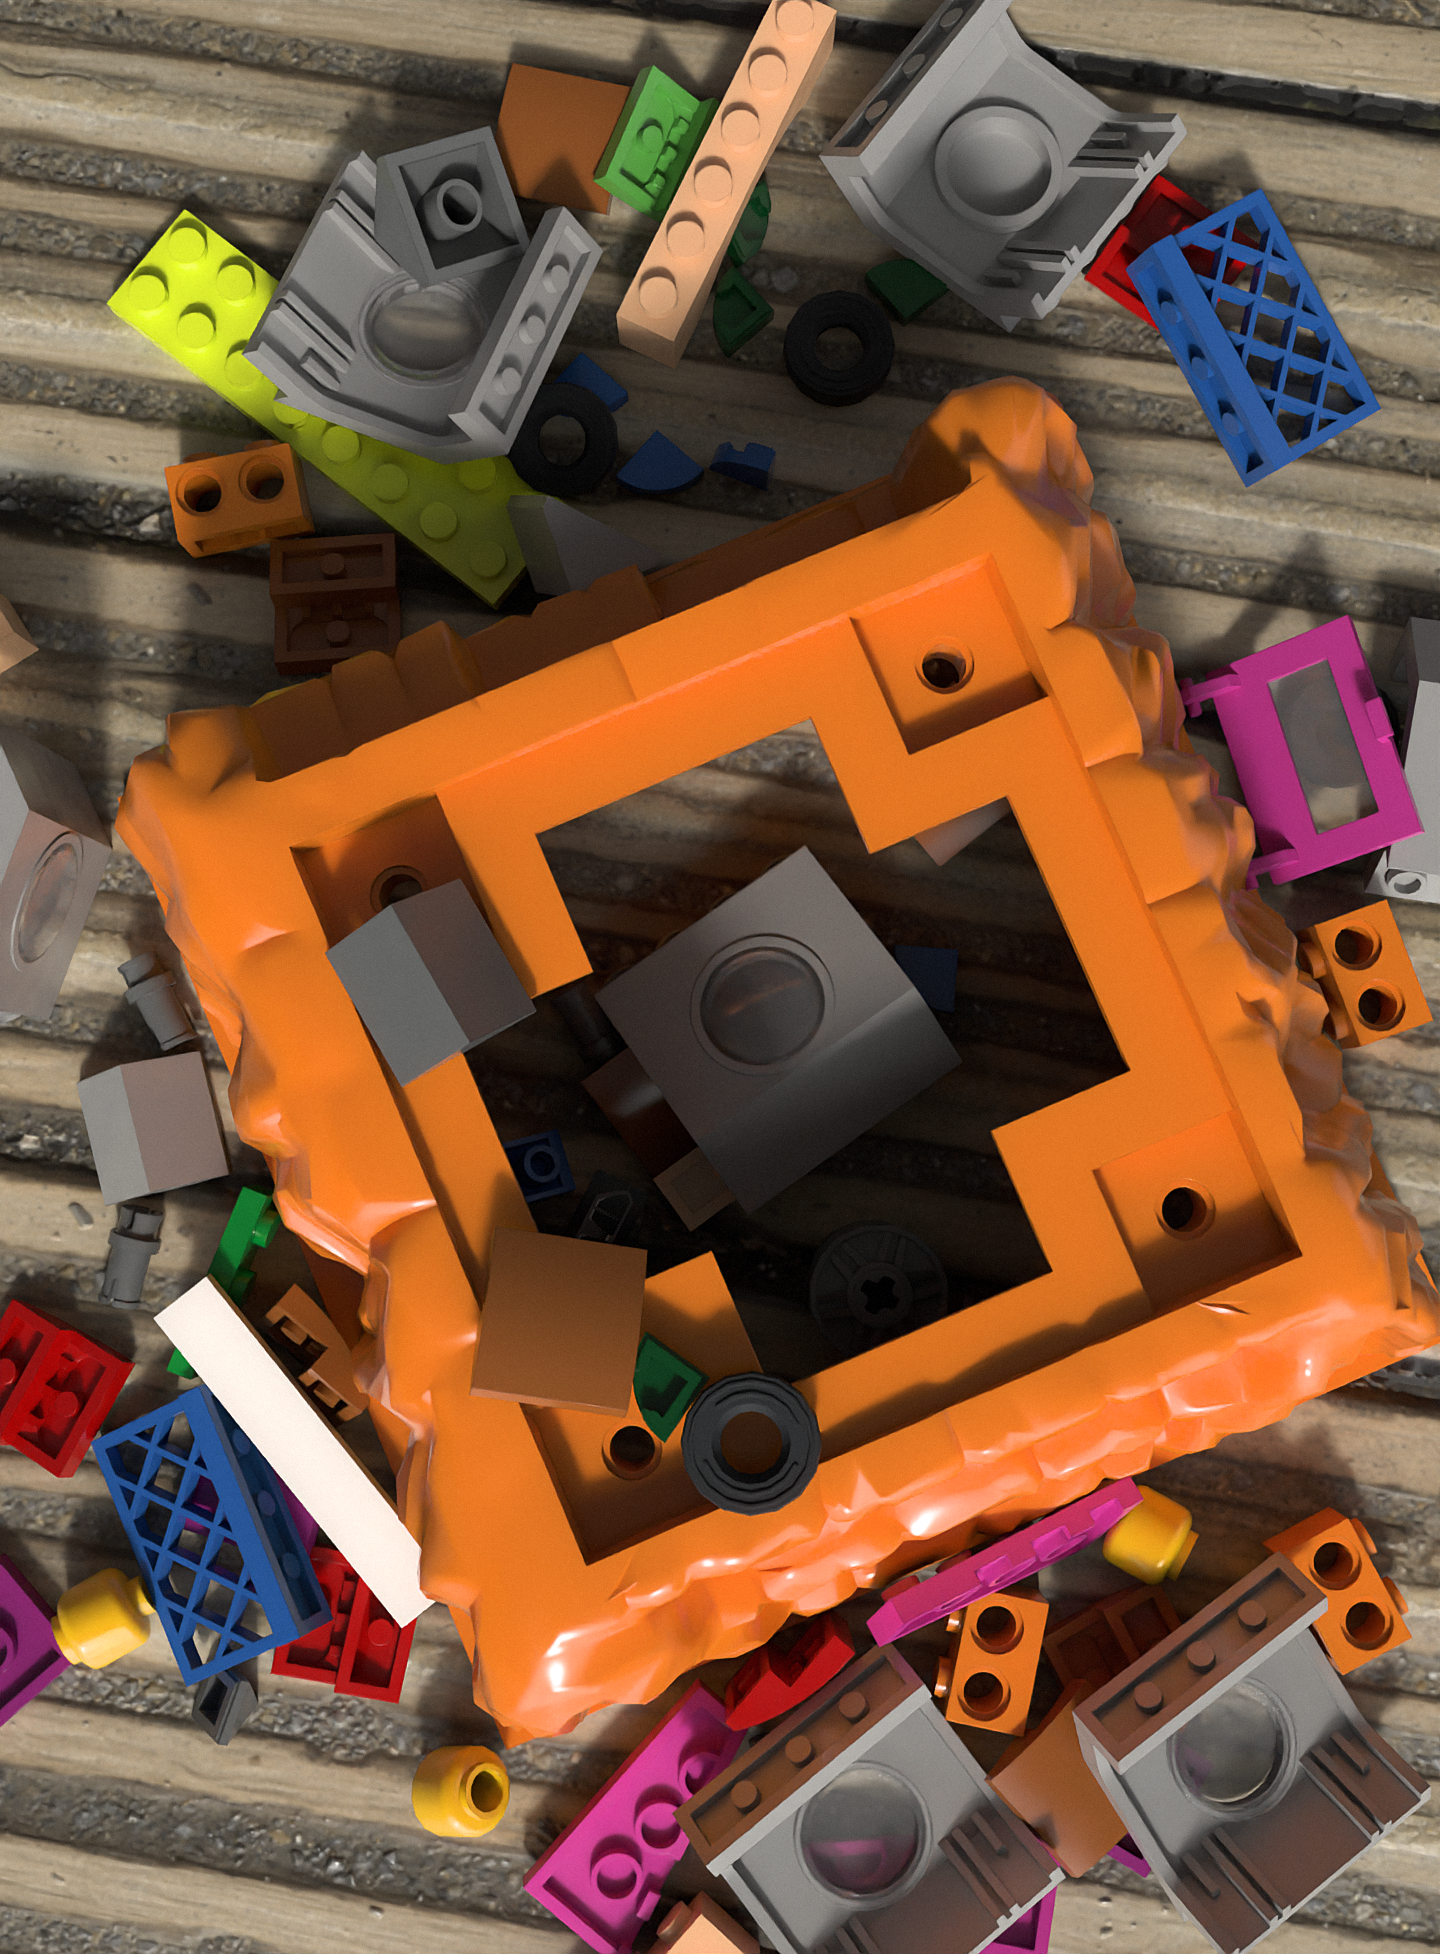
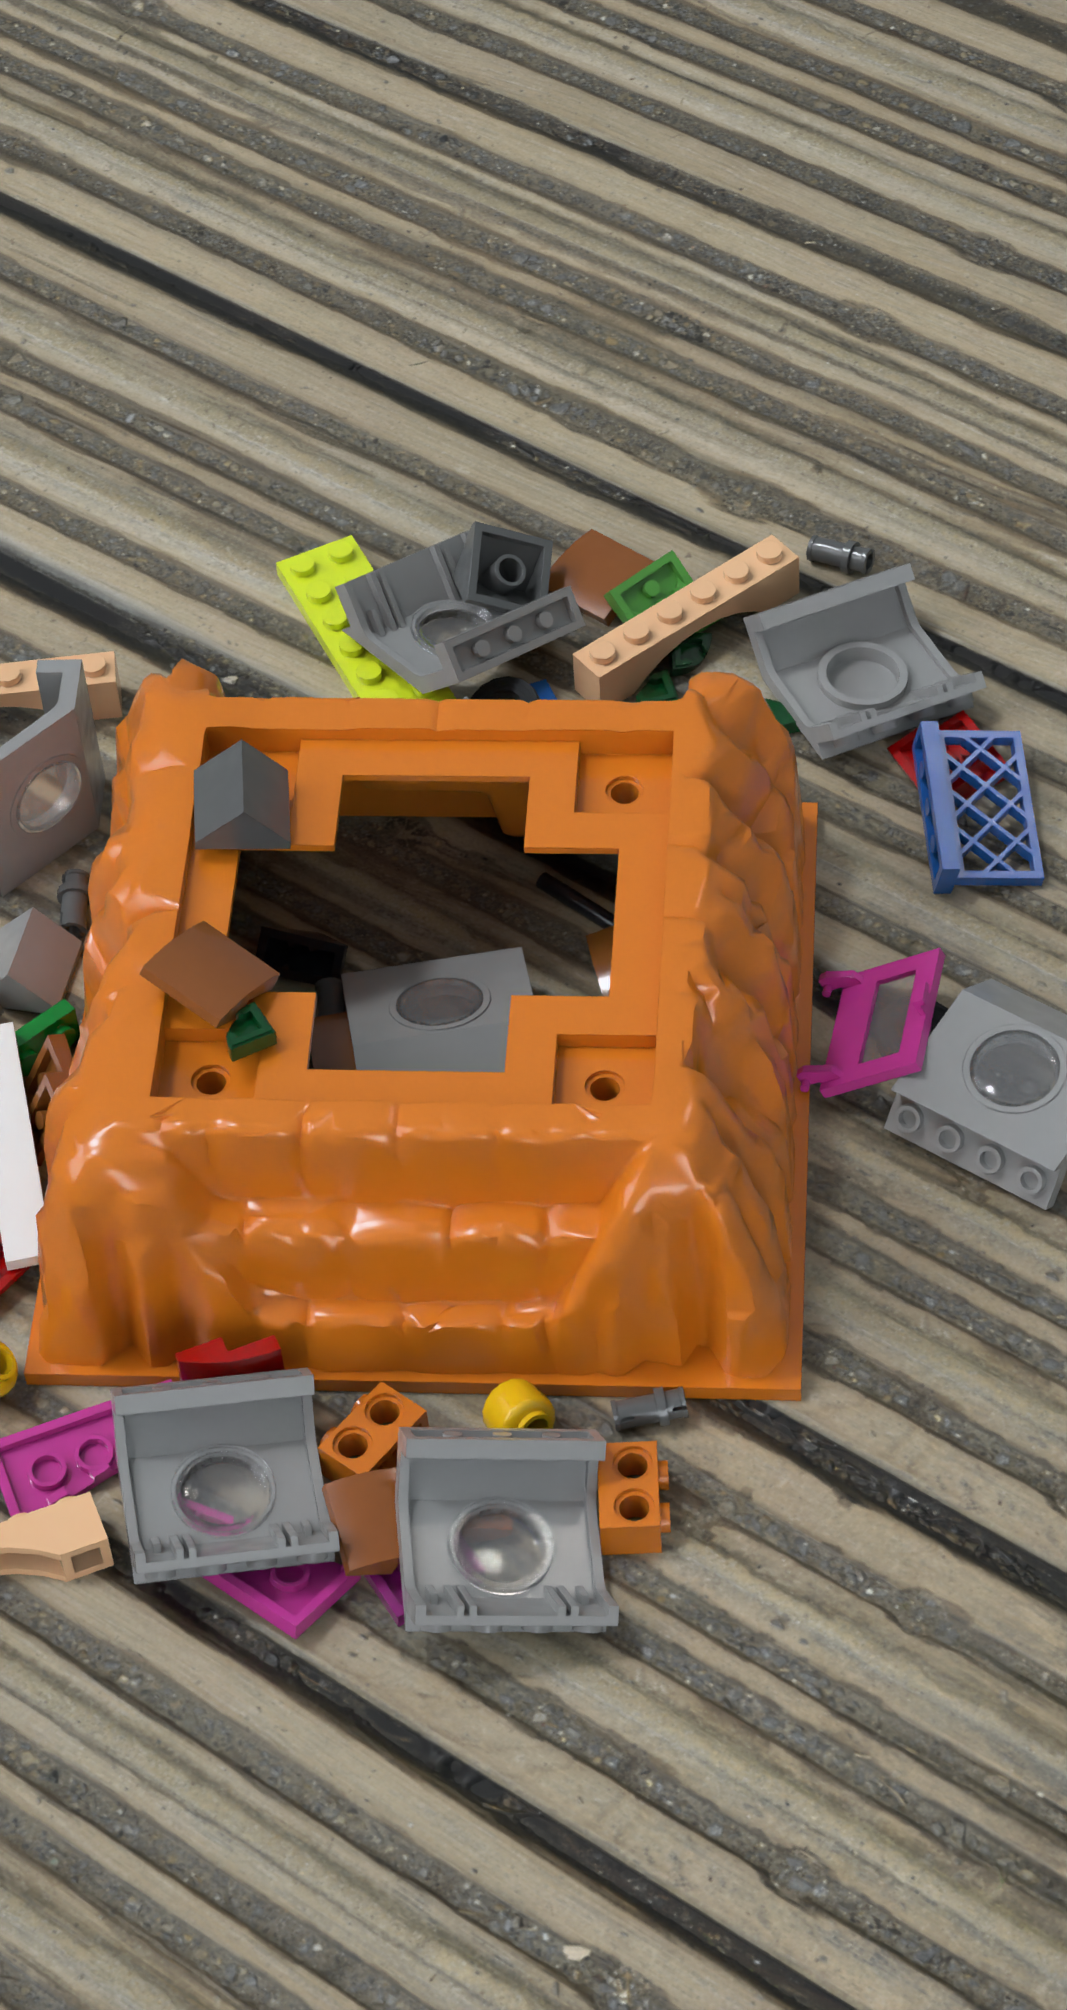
camera: 30 degrees right, 35 degrees down
orange brick [164,440,315,558] -> none
black tyre [680,1371,822,1516] -> none
dark pink wing [866,1476,1144,1647] -> none
orange brick [1296,899,1434,1049] -> none
none -> dark grey pin [610,1386,689,1432]

